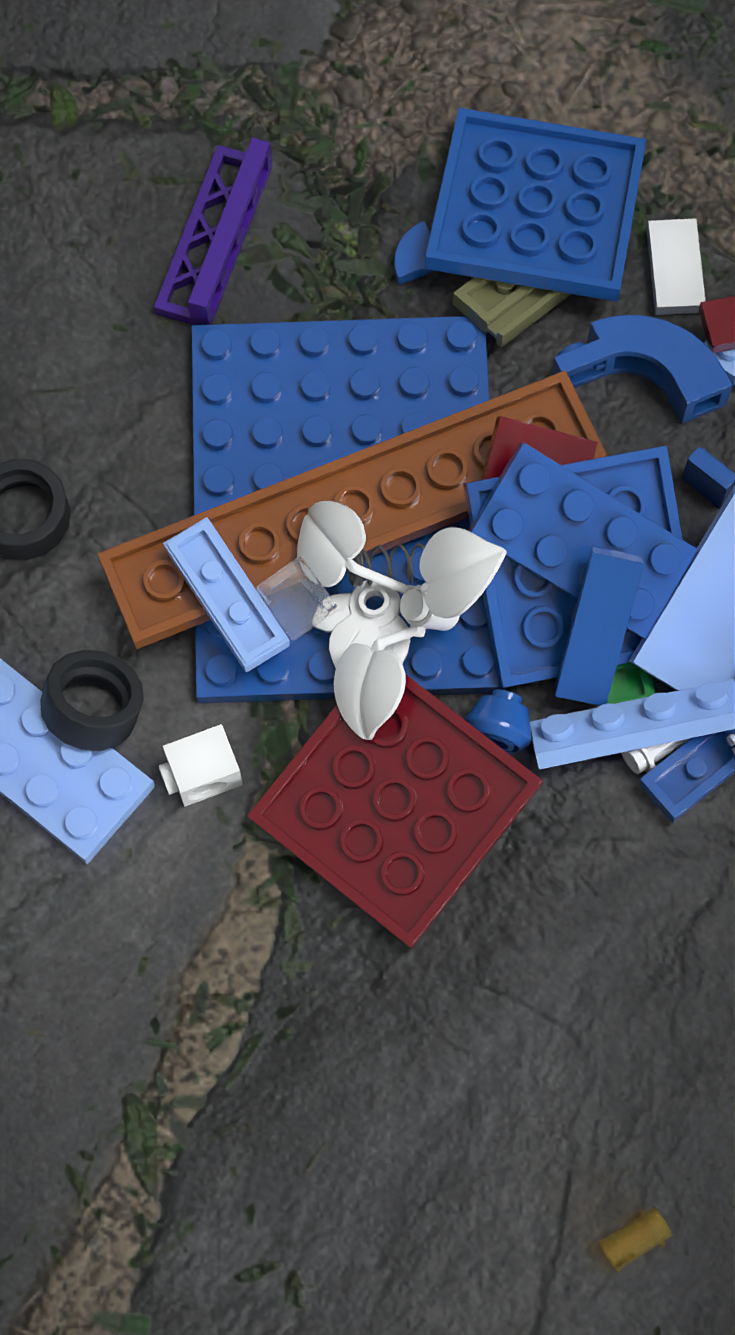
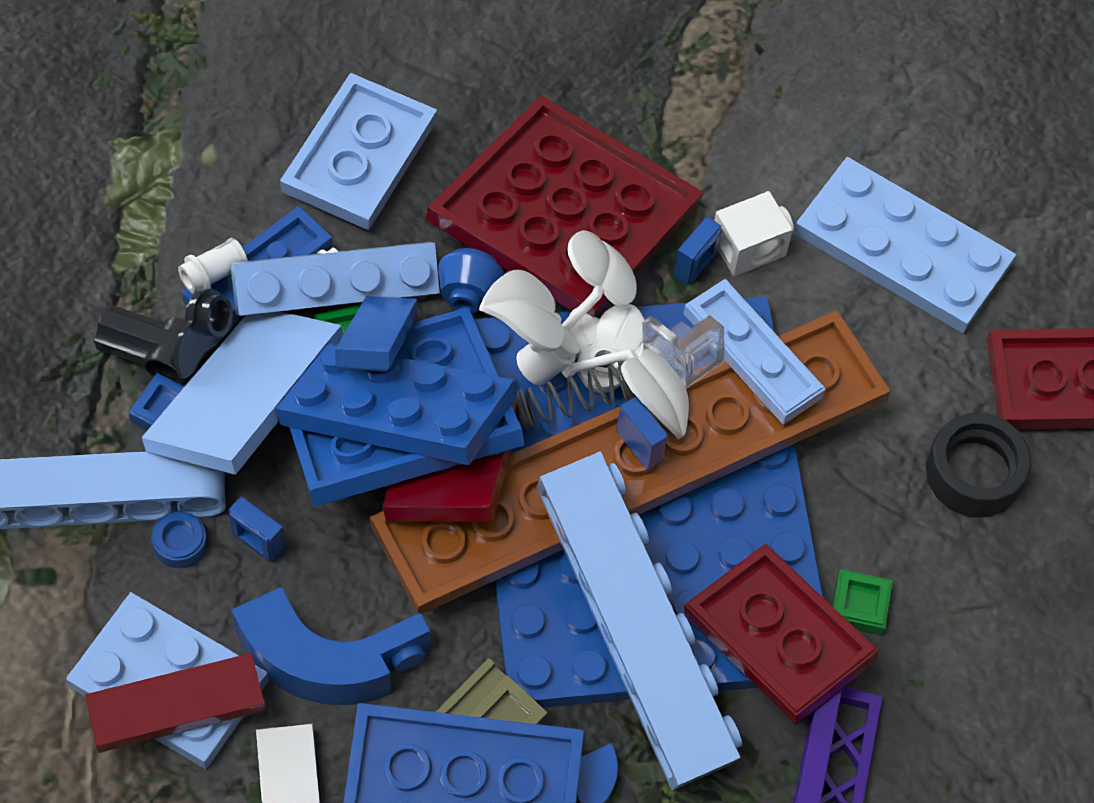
camera: 170 degrees right, 10 degrees down
black tyre [40,650,144,751] -> none
none -> light blue plate [280,73,437,230]
none -> light blue brick [536,451,742,791]
none -> blue tile [616,397,668,471]
none -> blue tile [674,217,722,285]
none -> dark red tile [684,543,879,725]
none -> green tile [832,569,893,636]

